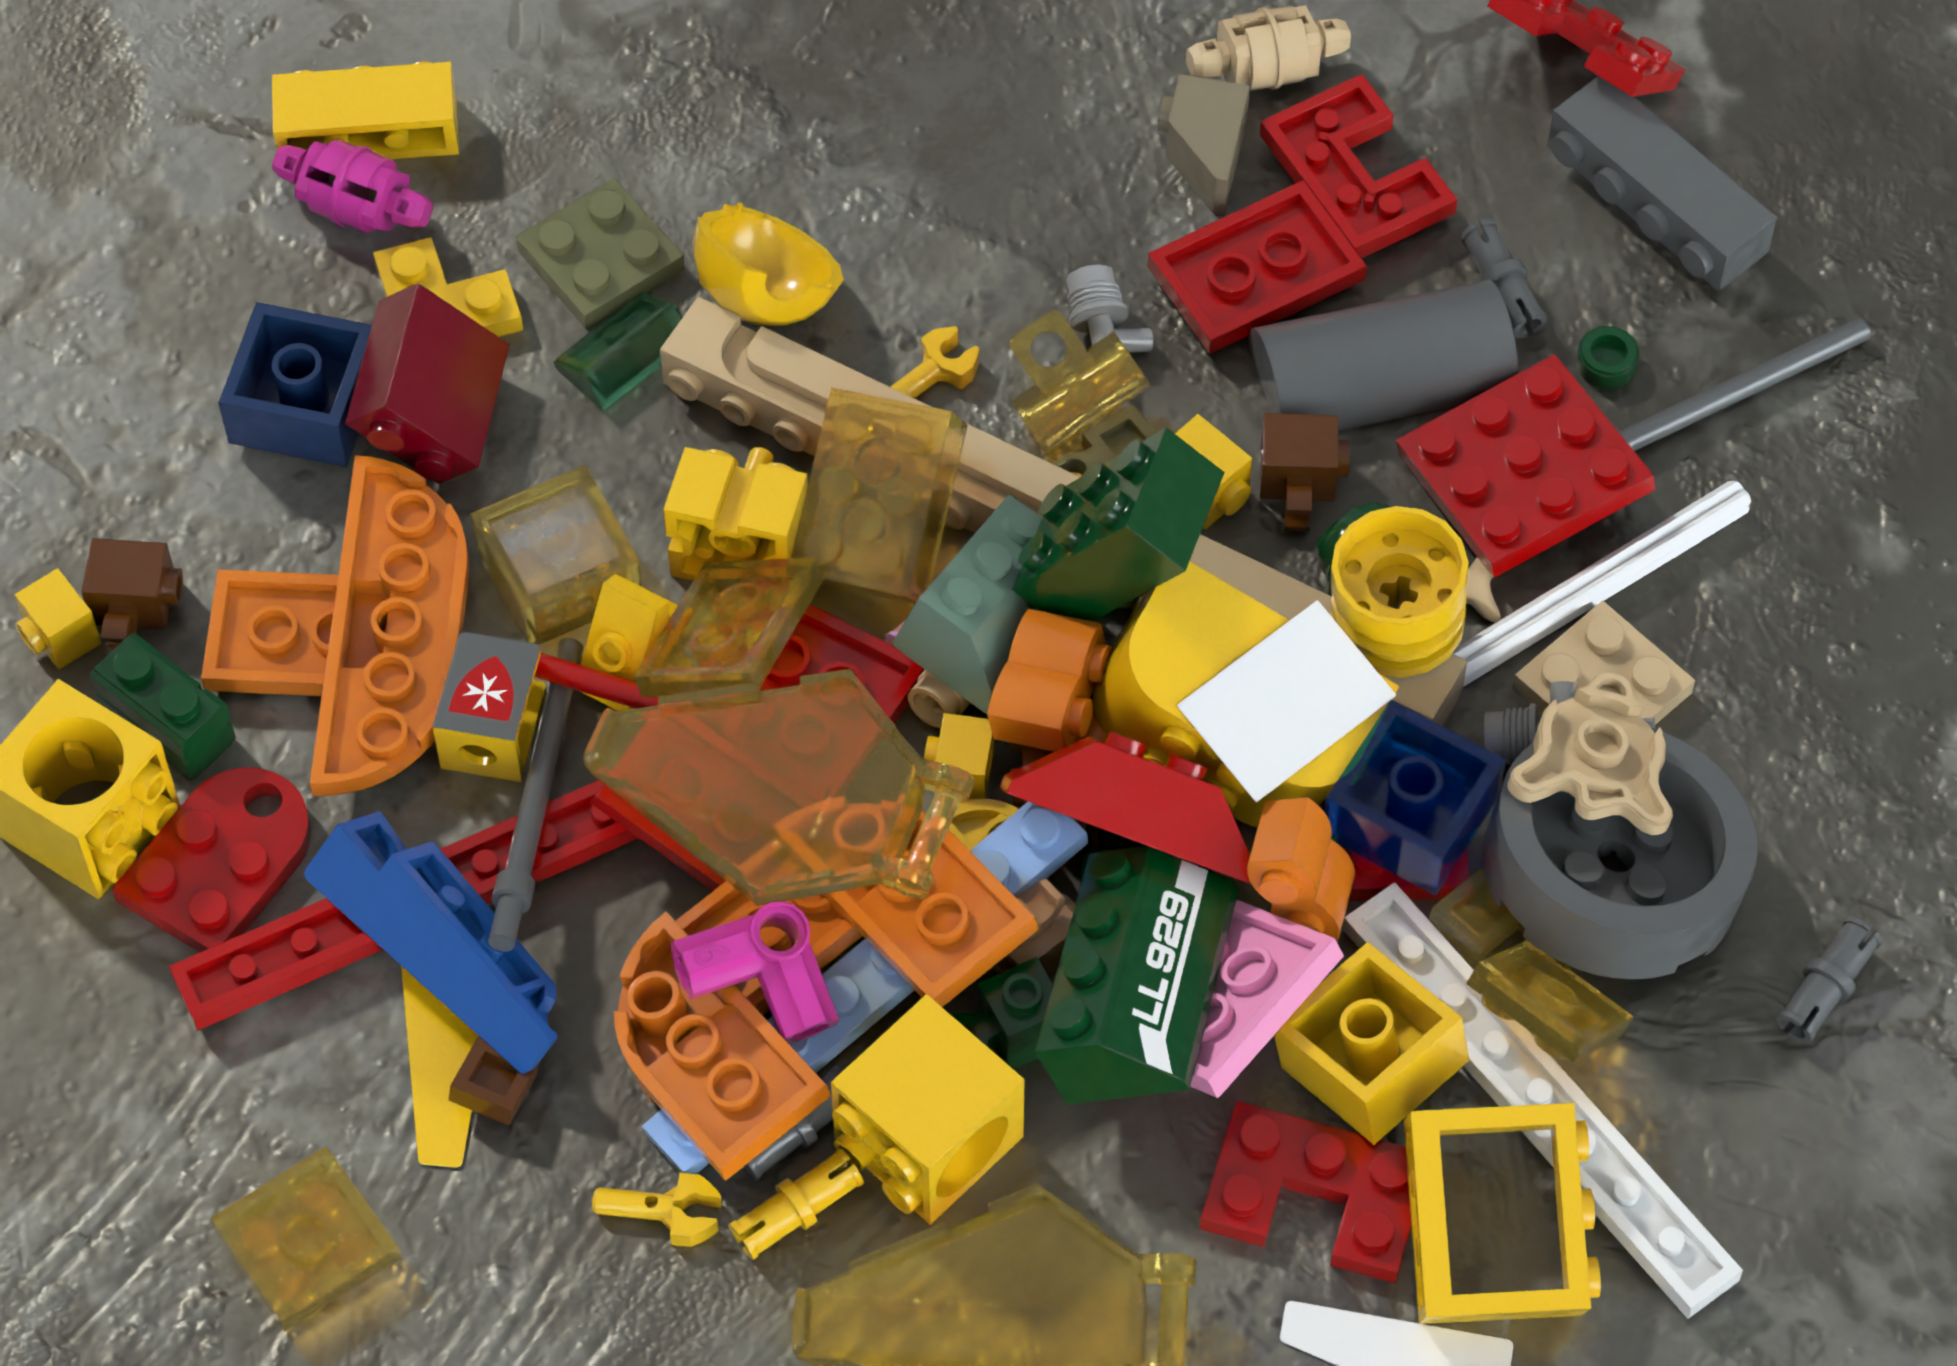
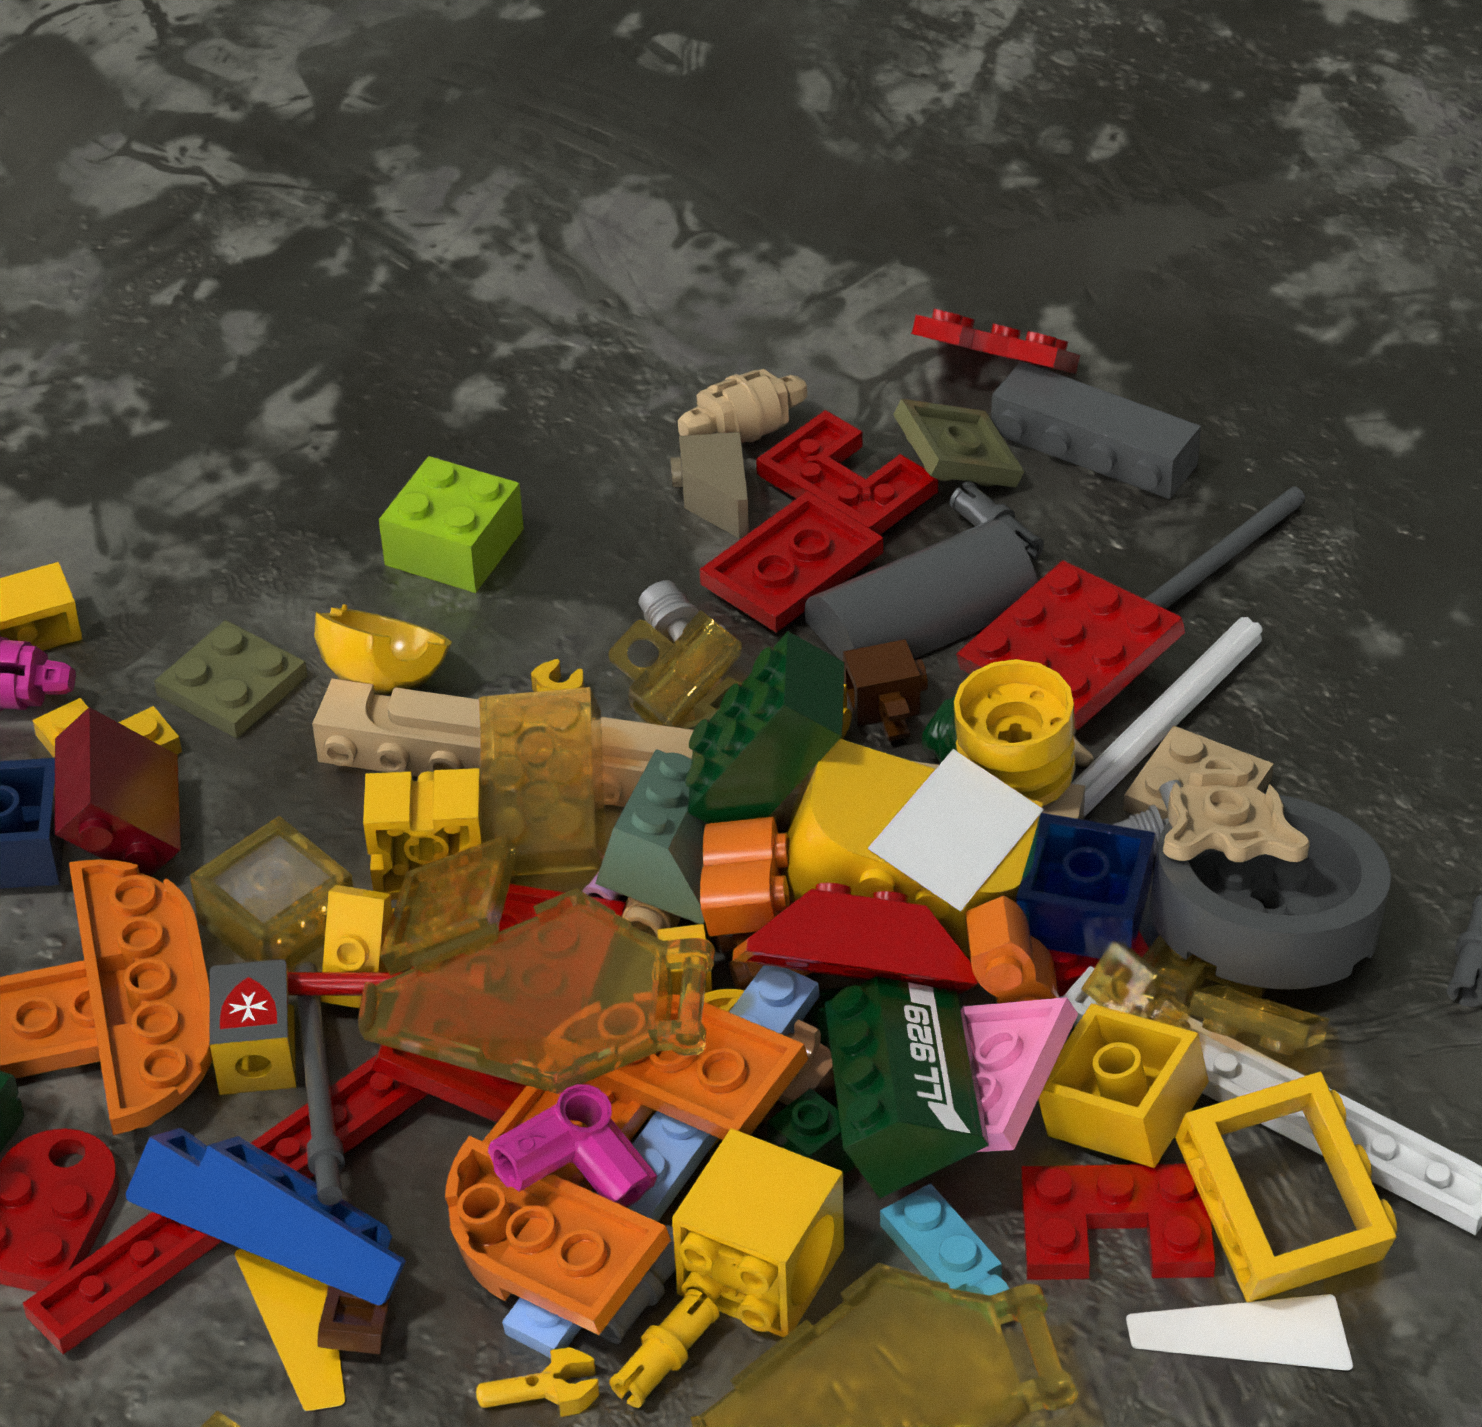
camera: 15 degrees left, 15 degrees down
clear green slope [553,292,683,409] -> none
dark green tile [1576,326,1640,389] -> none
none -> lime brick [379,456,524,593]
none -> medium azure plate [880,1183,1012,1328]
none -> olive plate [893,399,1025,488]
none -> clear yellow plate [1081,941,1192,1030]

